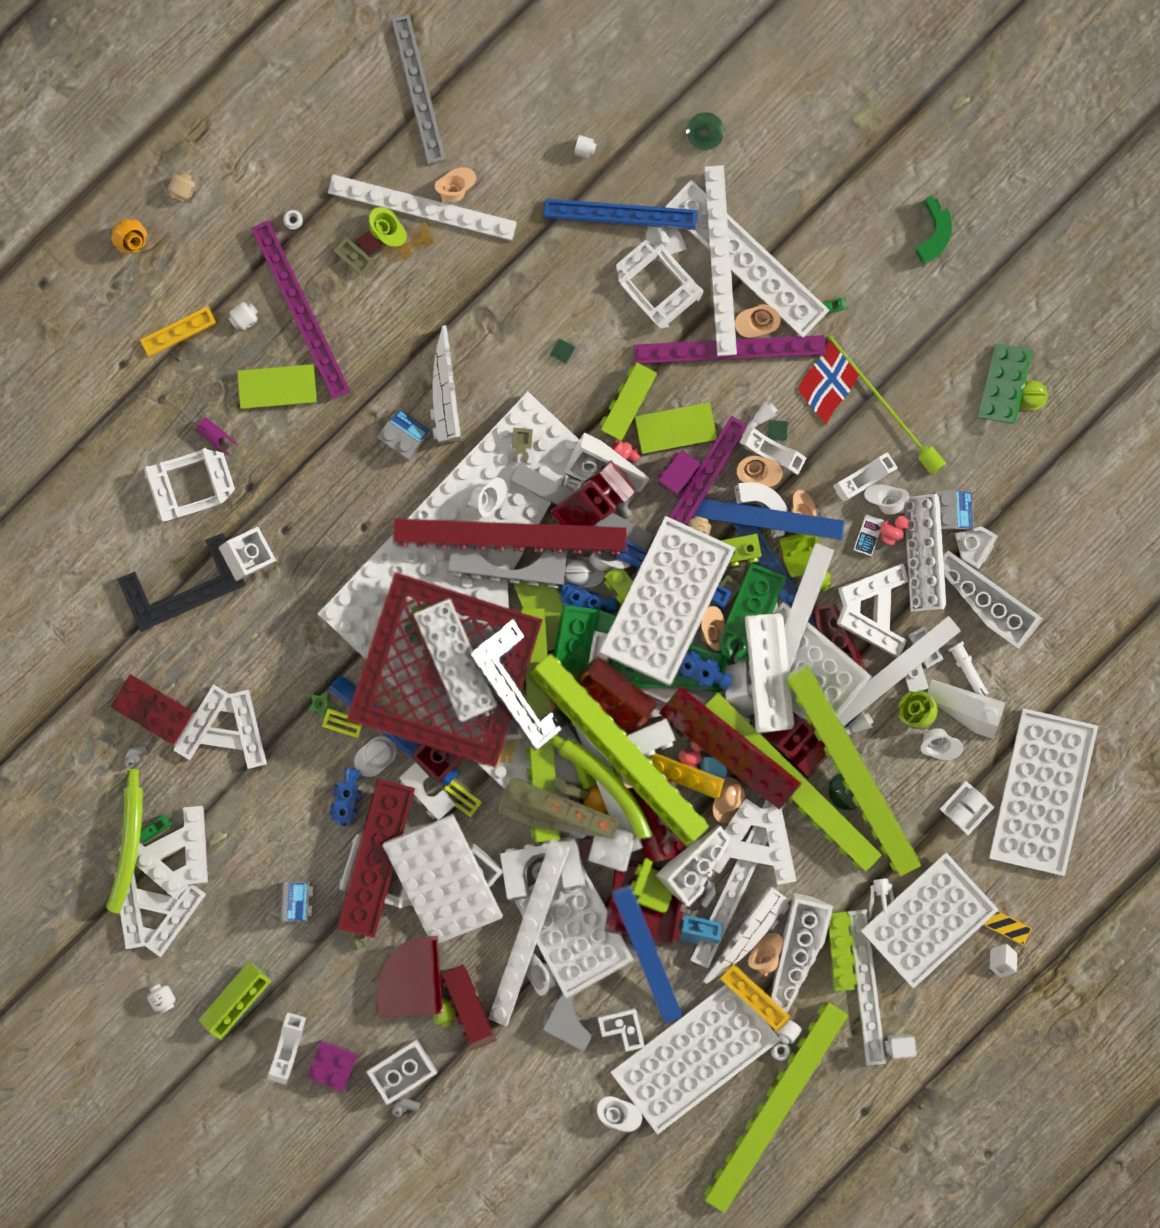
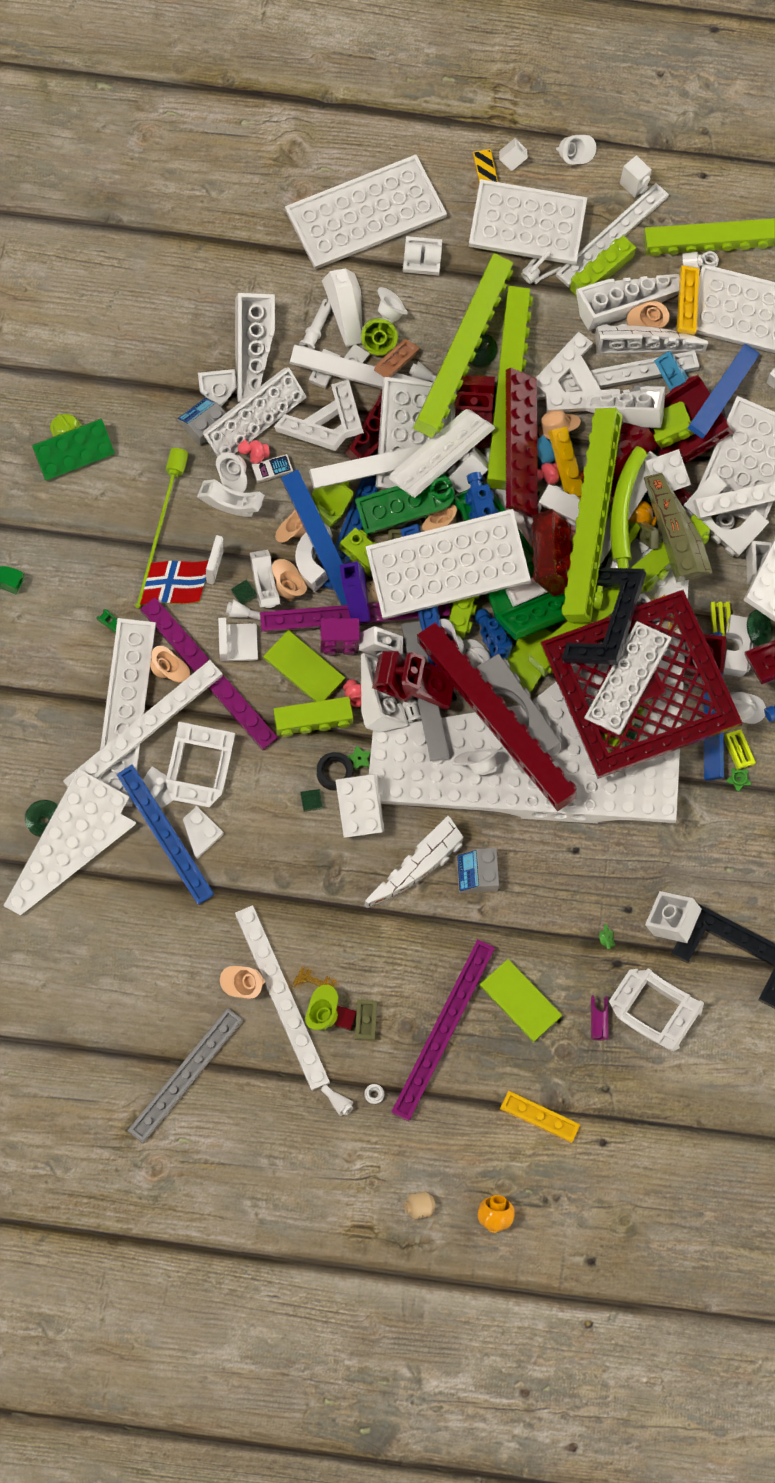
camera: 135 degrees left, 15 degrees down
white head [229,302,258,330] -> none
olive plate [512,428,533,462] -> none
white plate [574,135,597,159] -> none
none -> white wing [3,769,136,915]
none -> white wing [183,806,224,859]
none -> white tile [206,535,224,584]
none -> white bracket [218,618,258,662]
none -> black tyre [316,752,353,791]
none -> white cone [321,1085,353,1116]
none -> white brick [336,774,385,837]
none -> dark purple slope [340,561,371,624]
none -> bright green plate [347,746,371,770]
none -> white brick [359,626,403,657]
none -> nougat plate [374,339,420,378]
none -> white piece [556,135,596,165]
none -> lime piece [593,586,603,609]
none -> bright green plate [599,924,615,949]
none -> clear green dish [747,610,773,646]

